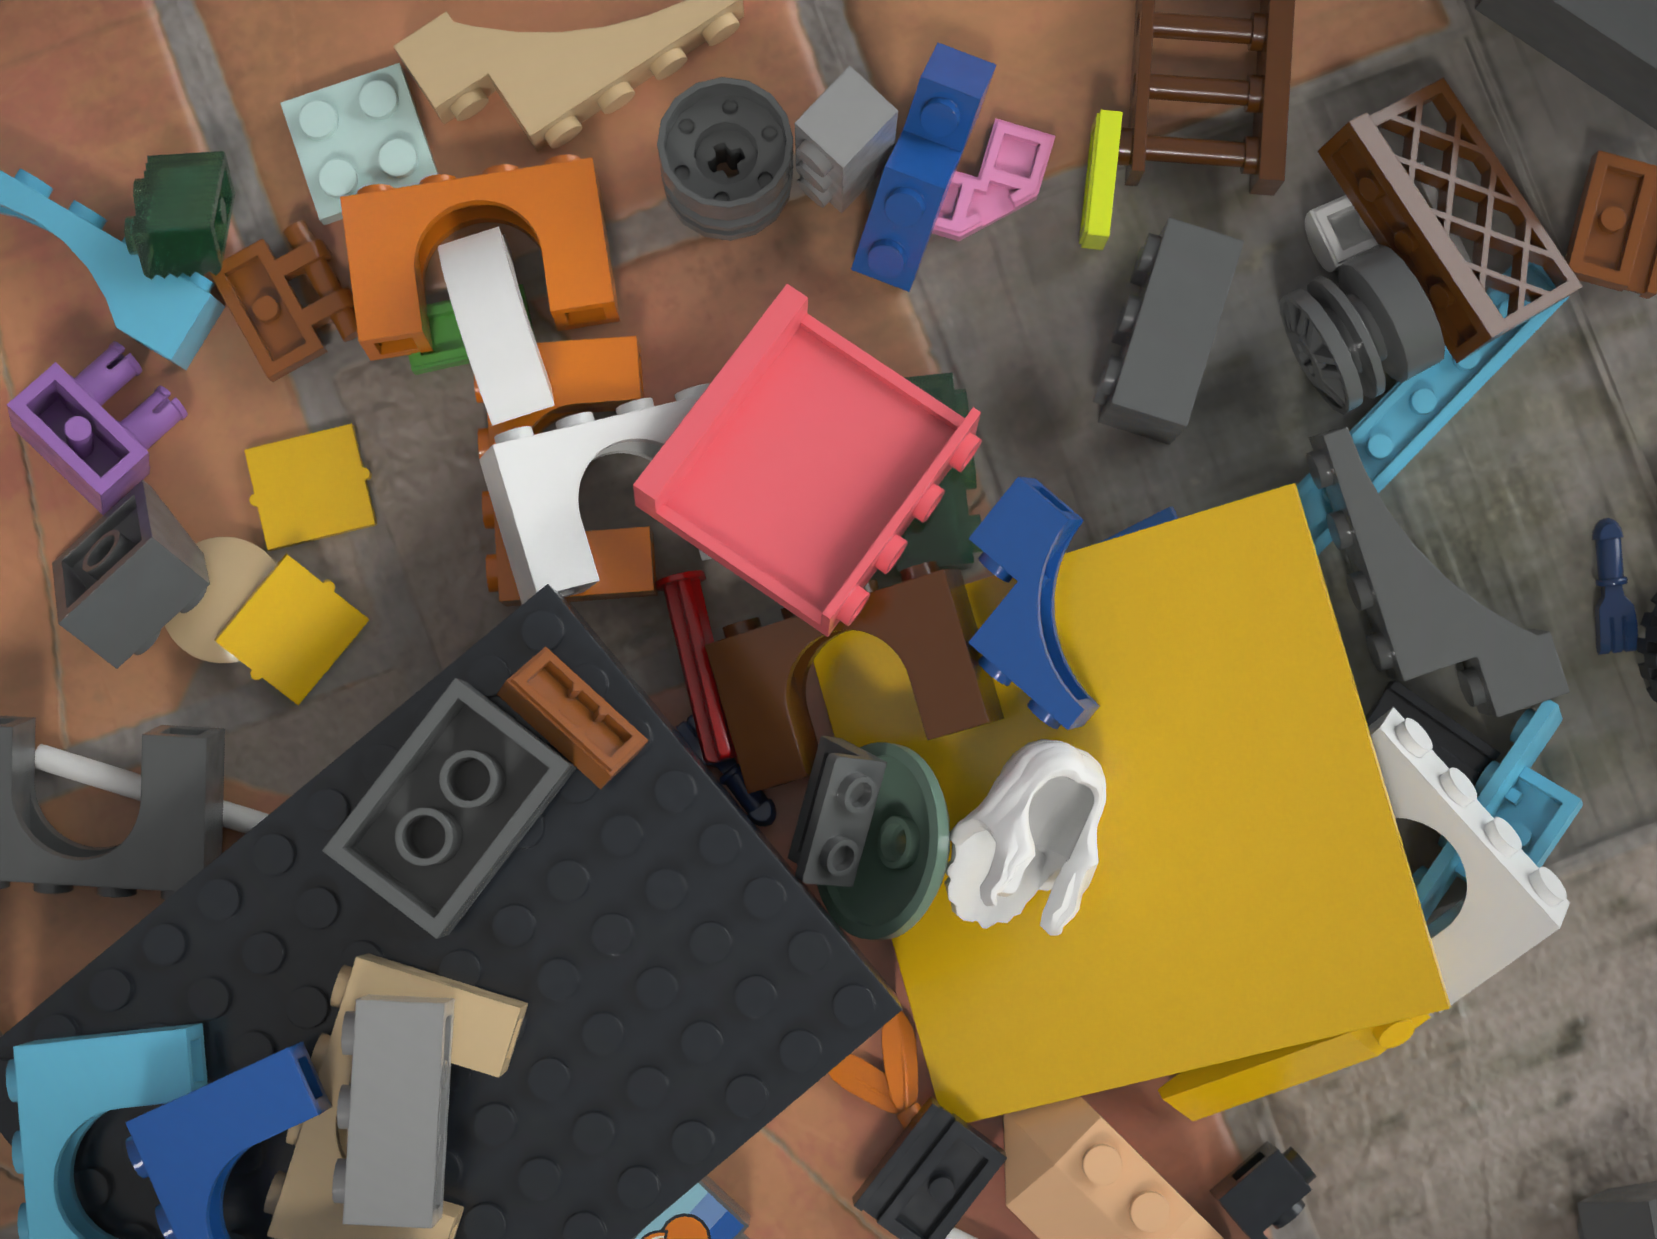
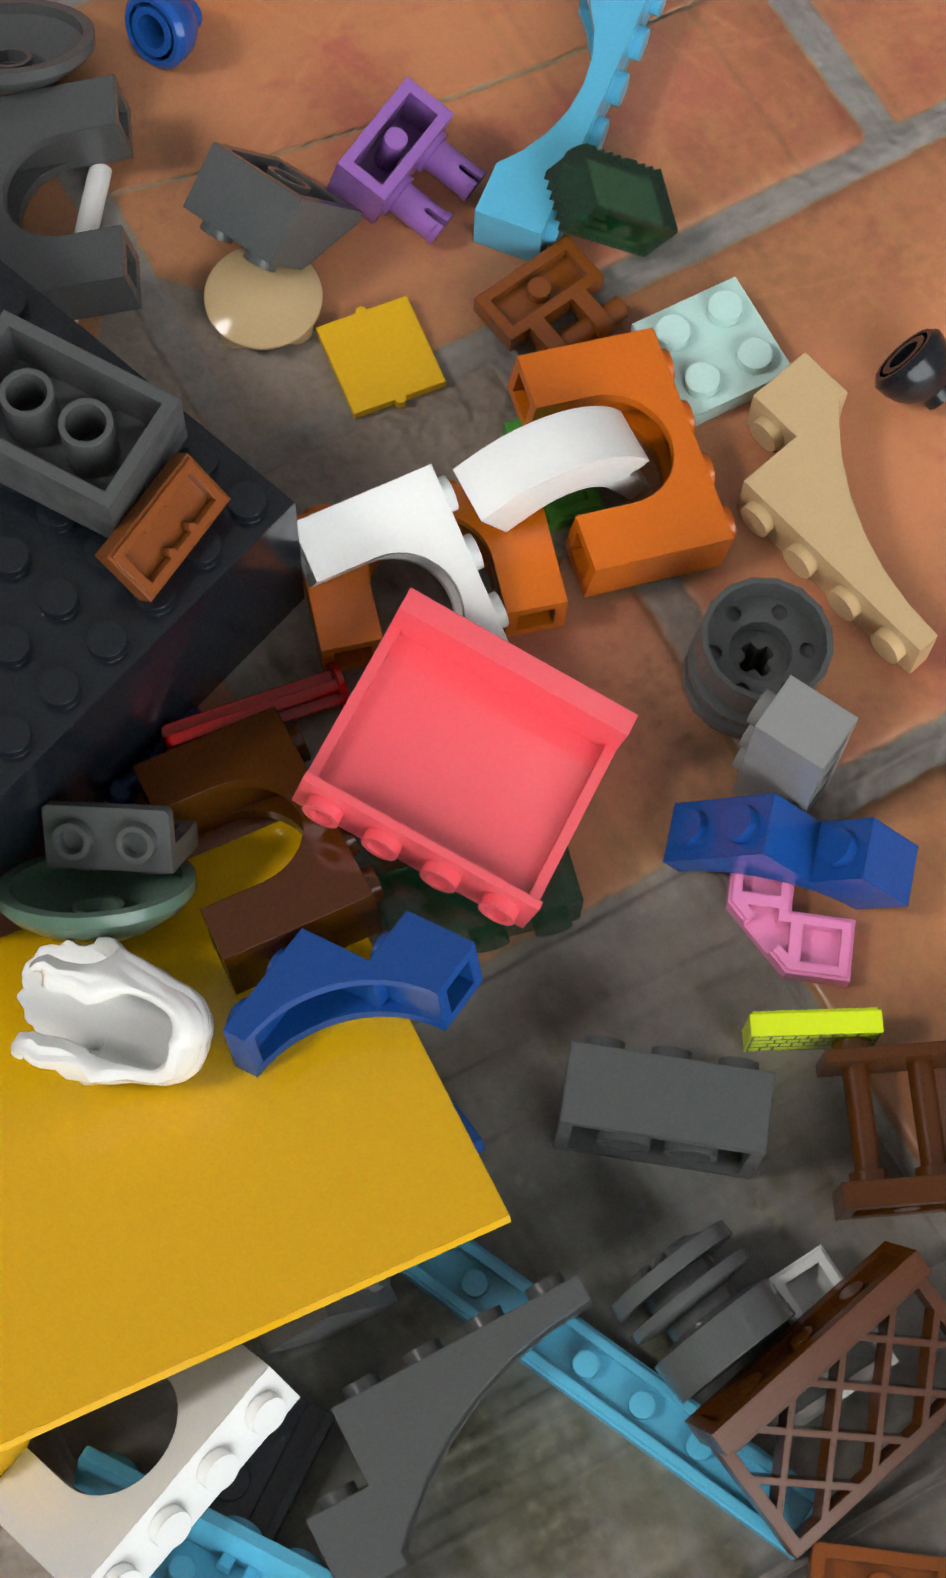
camera: 80 degrees right, 15 degrees down
yellow piece [214,553,369,706] -> none

